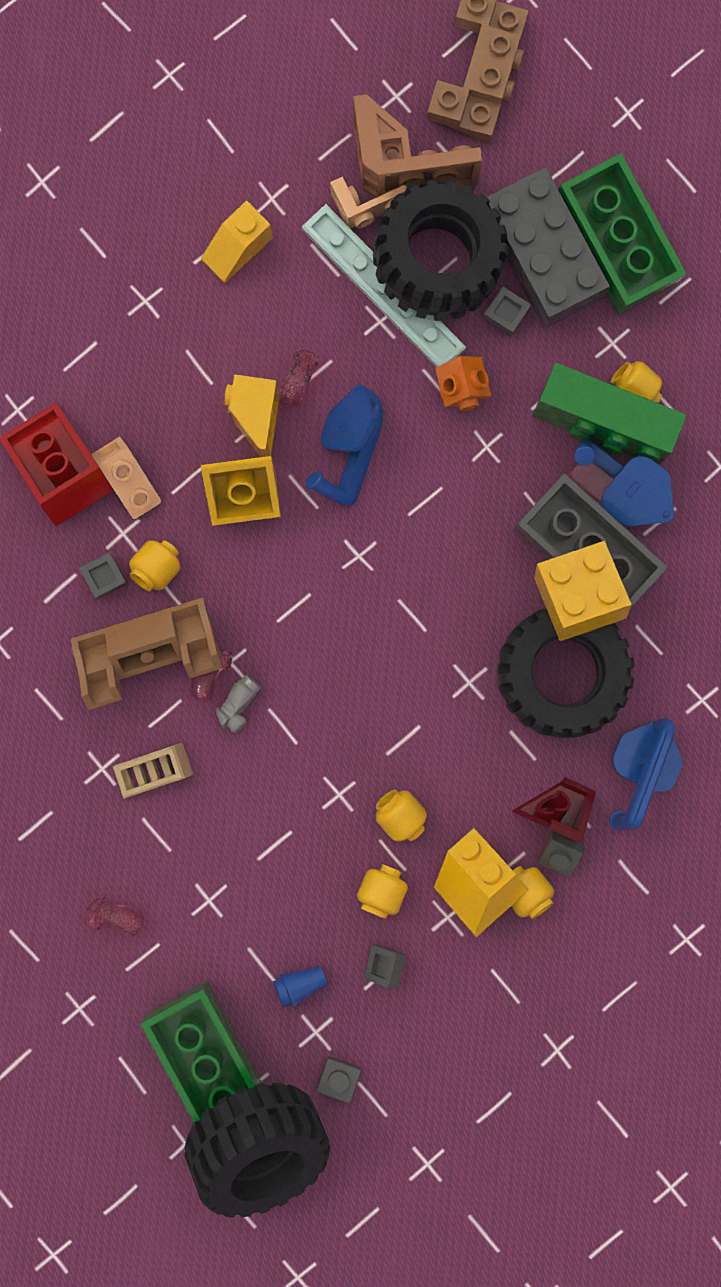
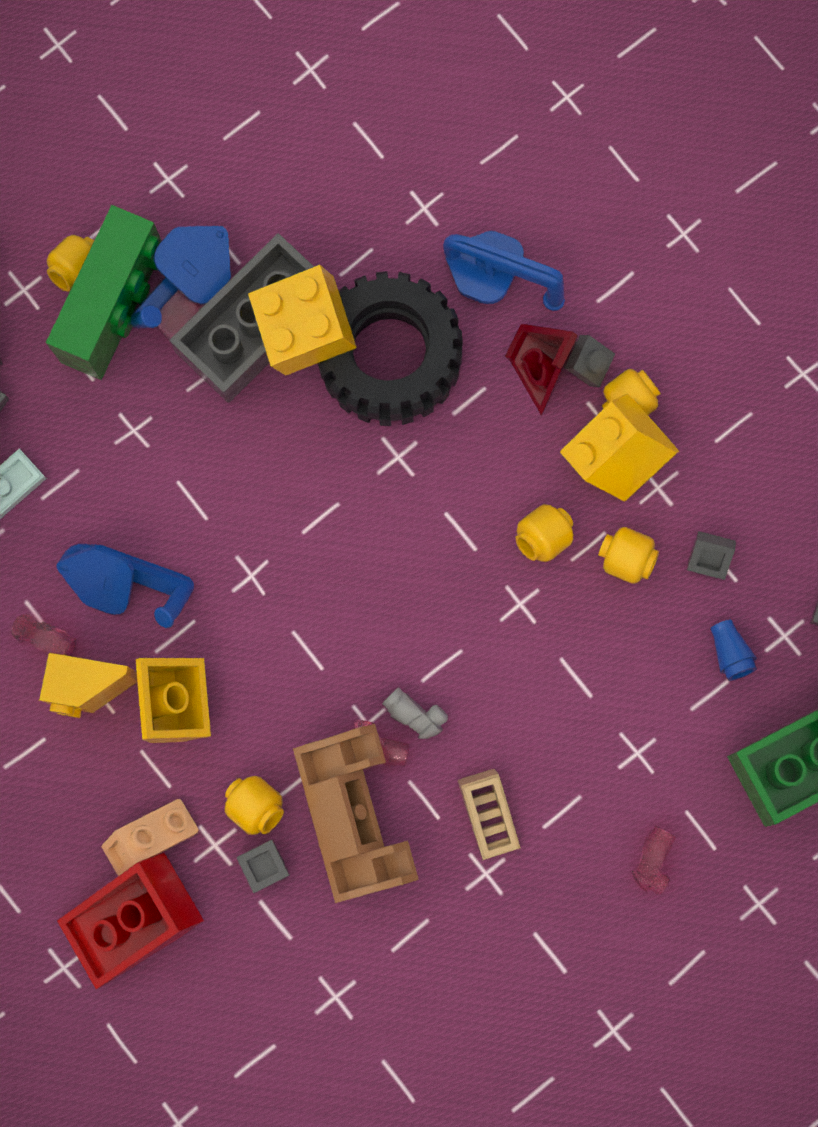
camera: 85 degrees left, 5 degrees down
orange brick [435,356,491,412] -> none

